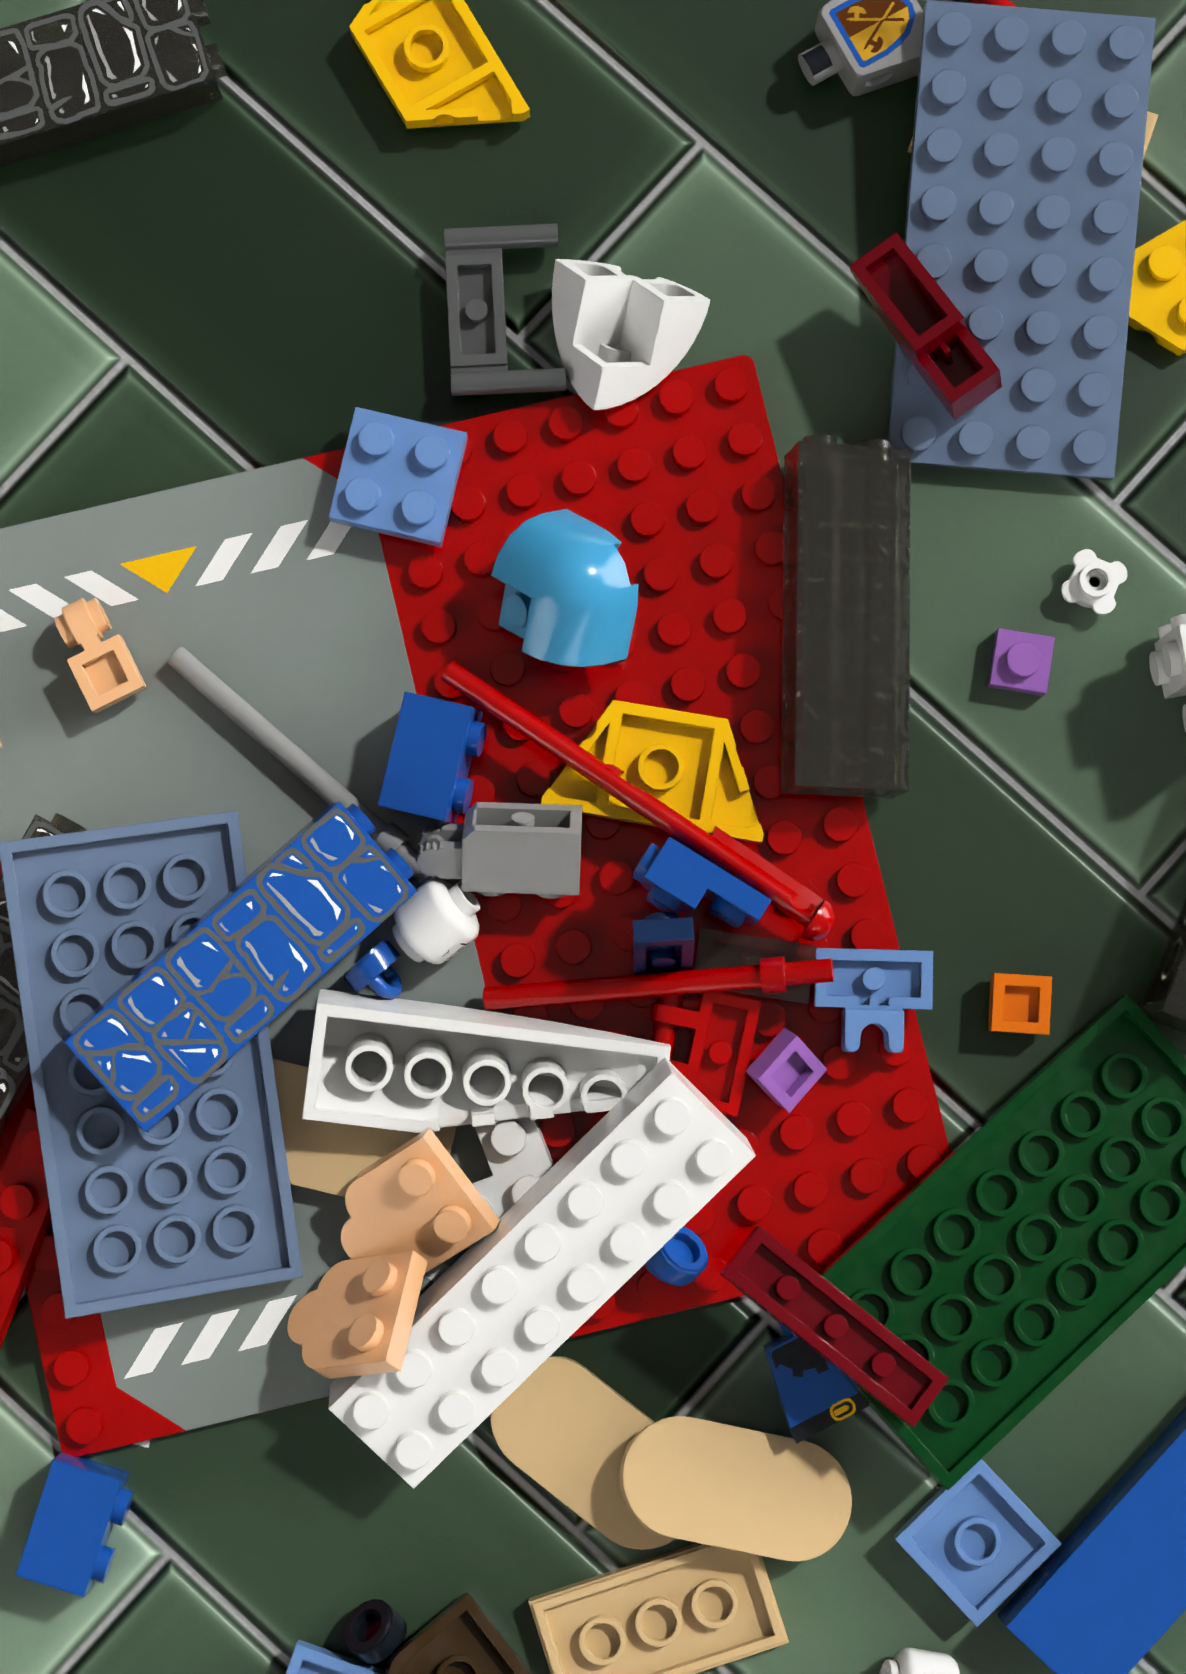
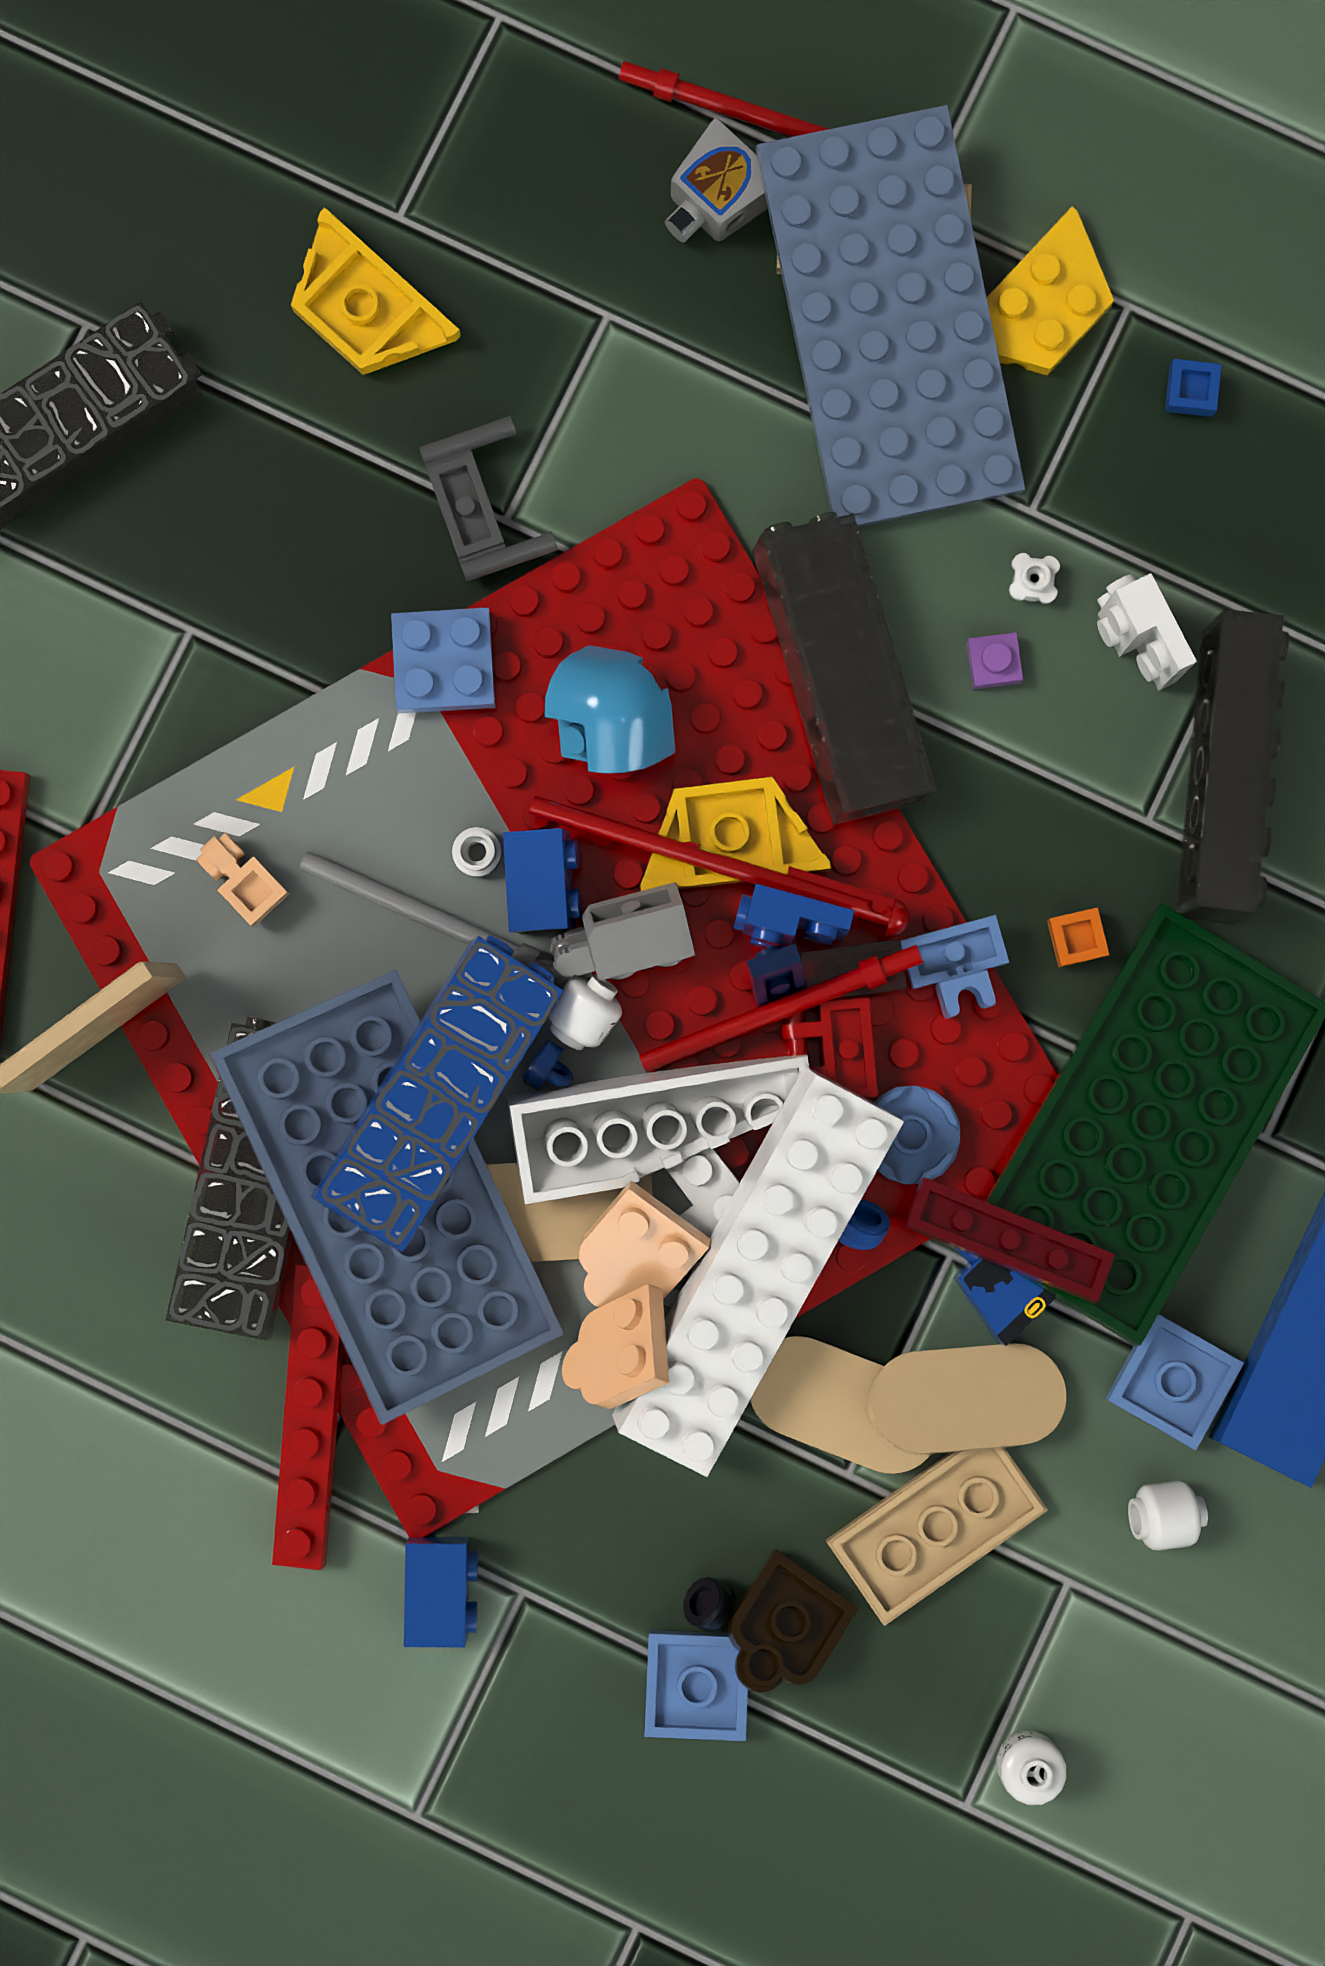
camera: 15 degrees left, 0 degrees up
white brick [552,259,710,410] -> none
medium lavender plate [746,1028,827,1113] -> none
dark red slope [849,232,1002,420] -> none
none -> white plate [452,827,502,877]
none -> medium blue tile [874,1086,960,1185]

